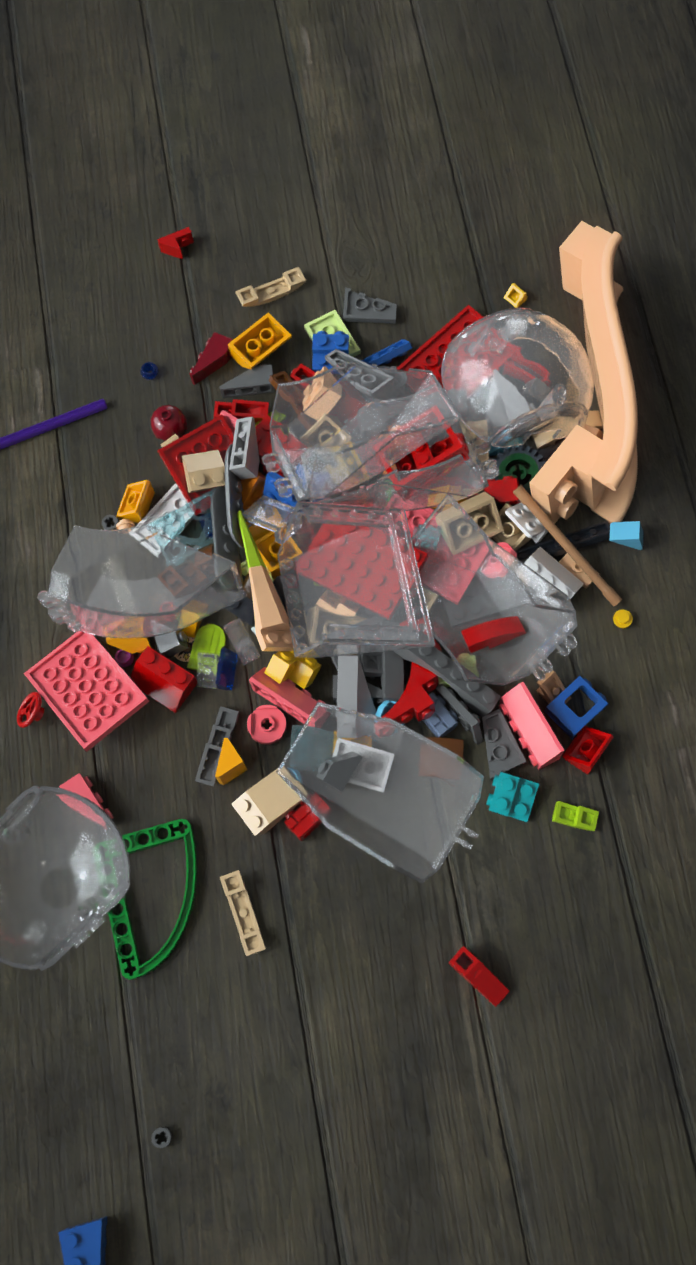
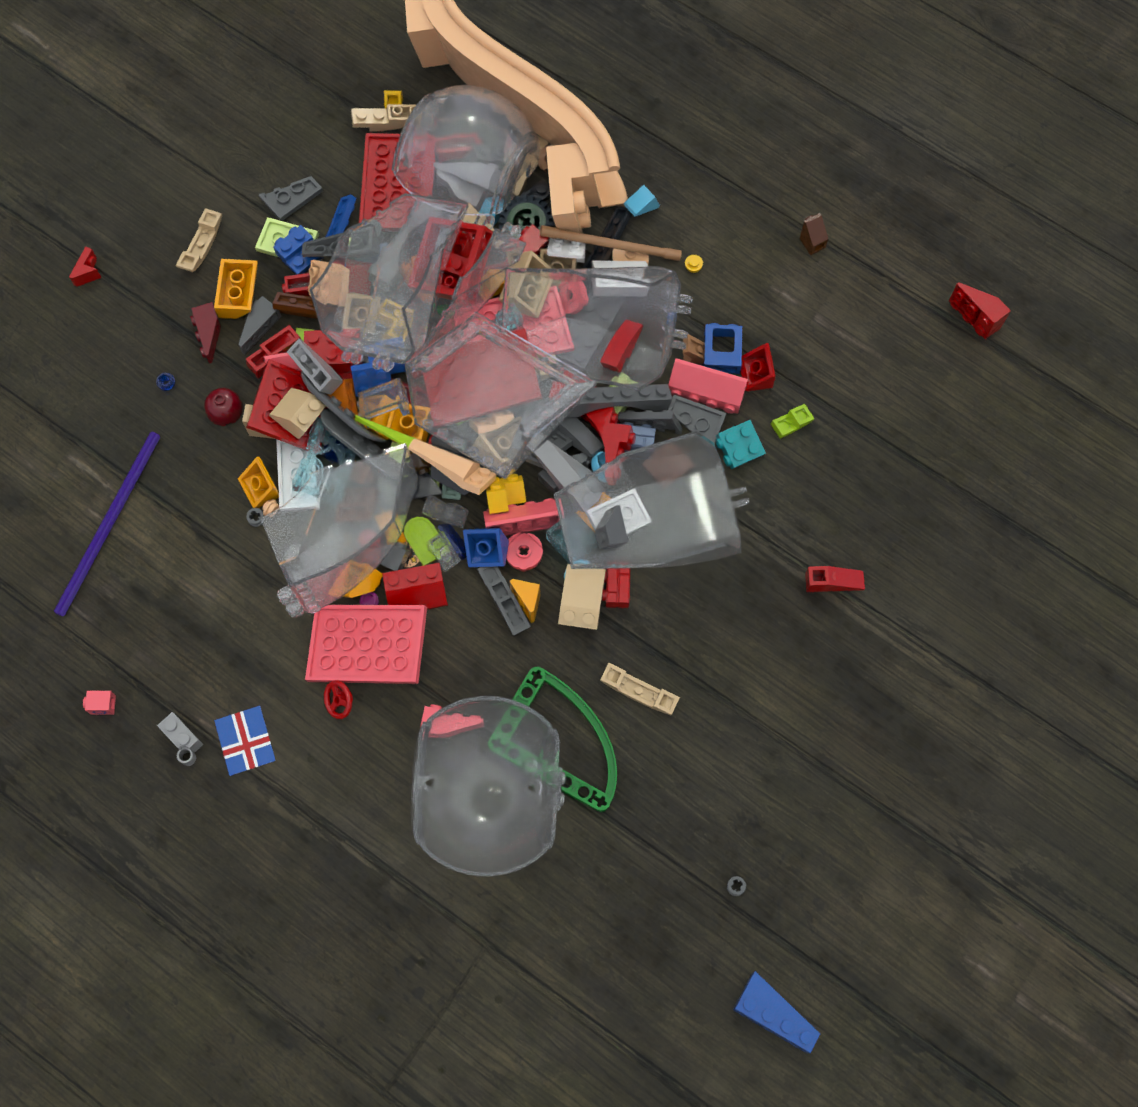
camera: 50 degrees left, 0 degrees up
none -> tan slope [351,104,424,132]
none -> blue slope [463,528,509,567]

